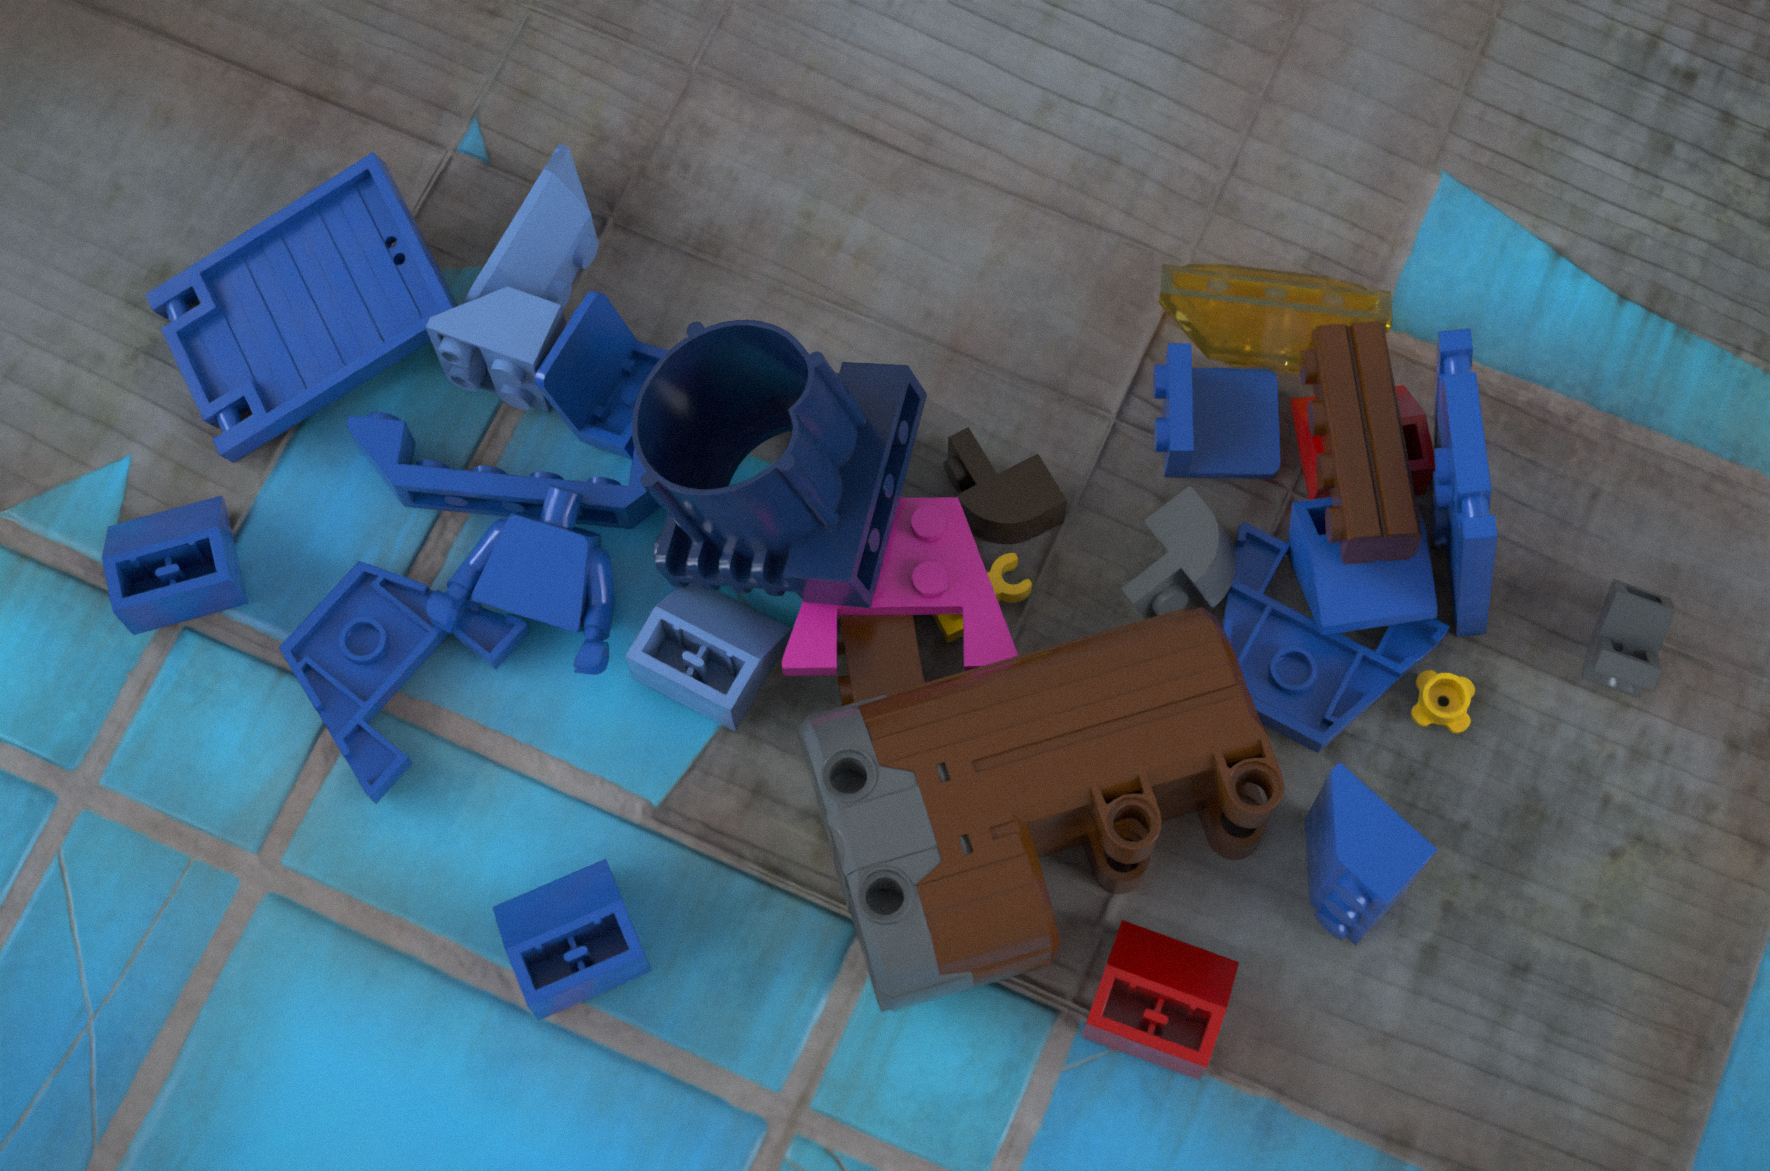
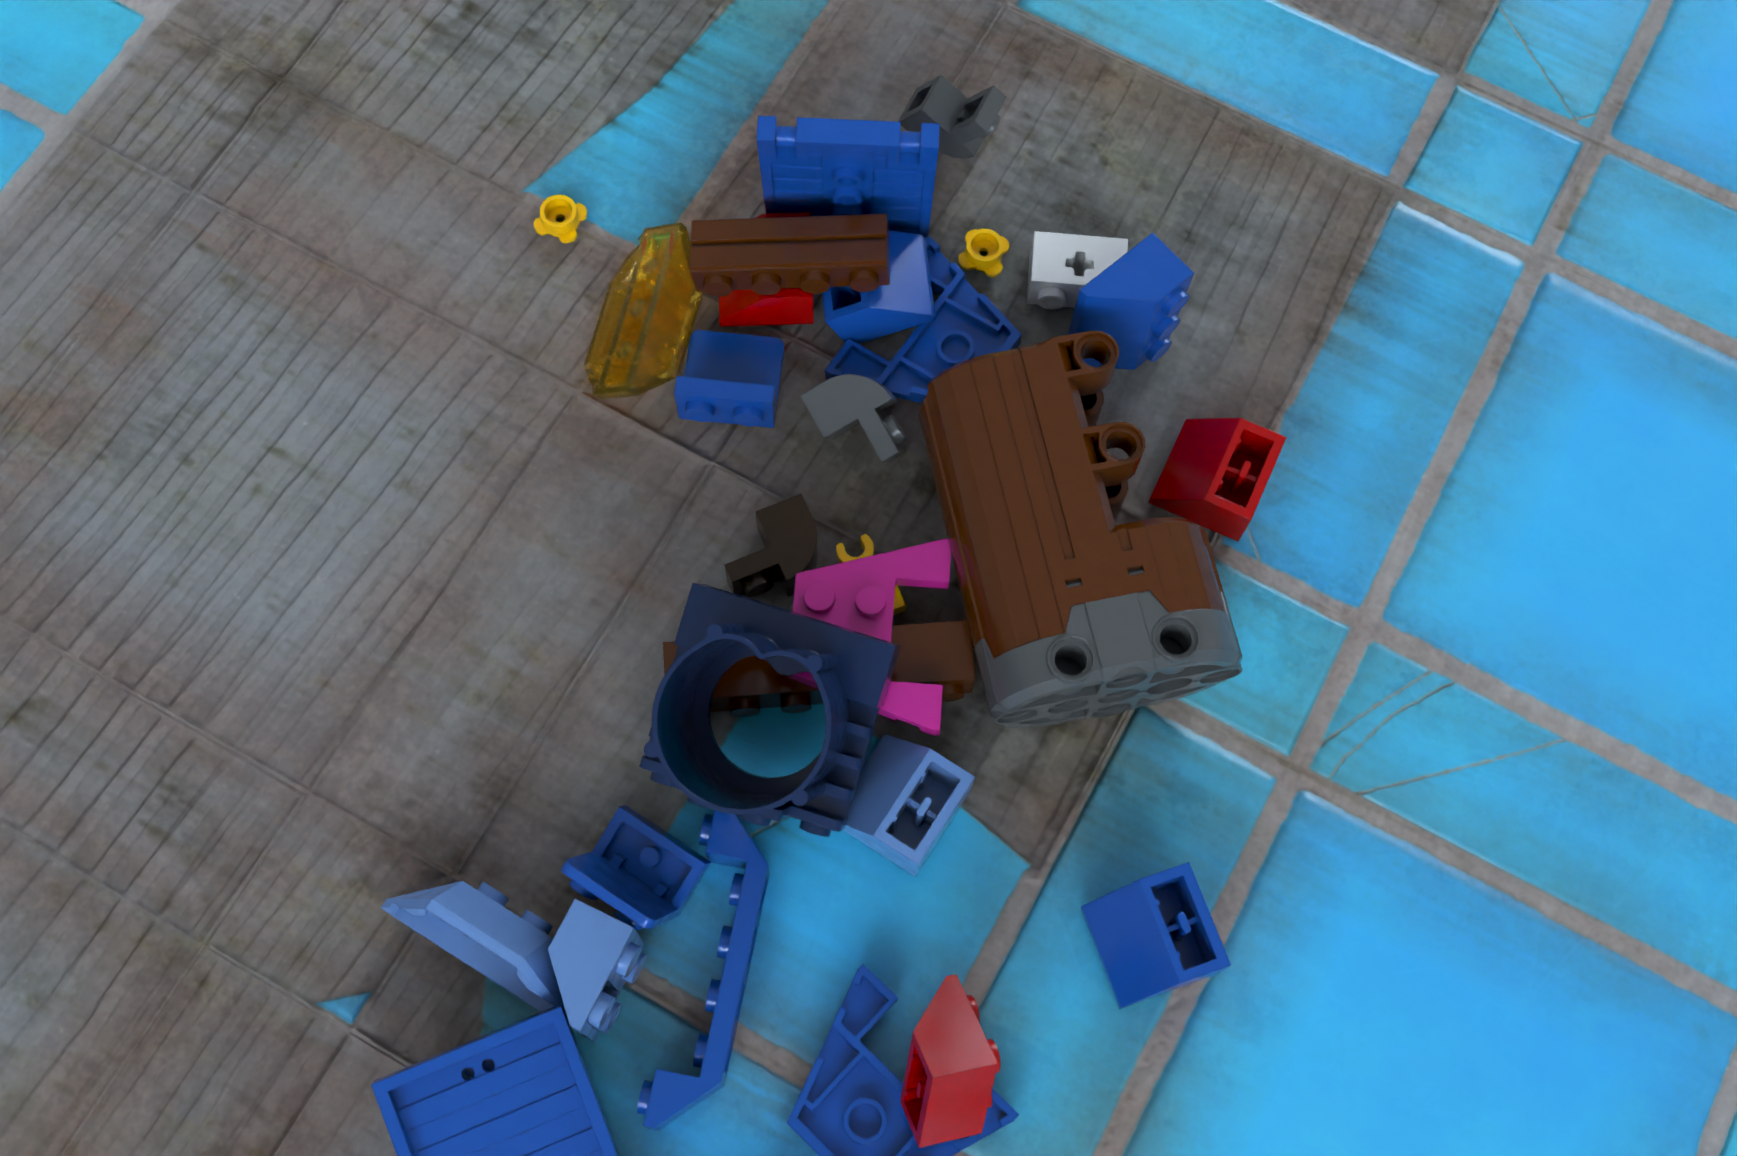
camera: 90 degrees left, 0 degrees up
blue torso [426,485,615,675] -> none
none -> yellow plate [533,195,587,243]
none -> red slope [900,974,1001,1148]
none -> white brick [1027,231,1128,309]

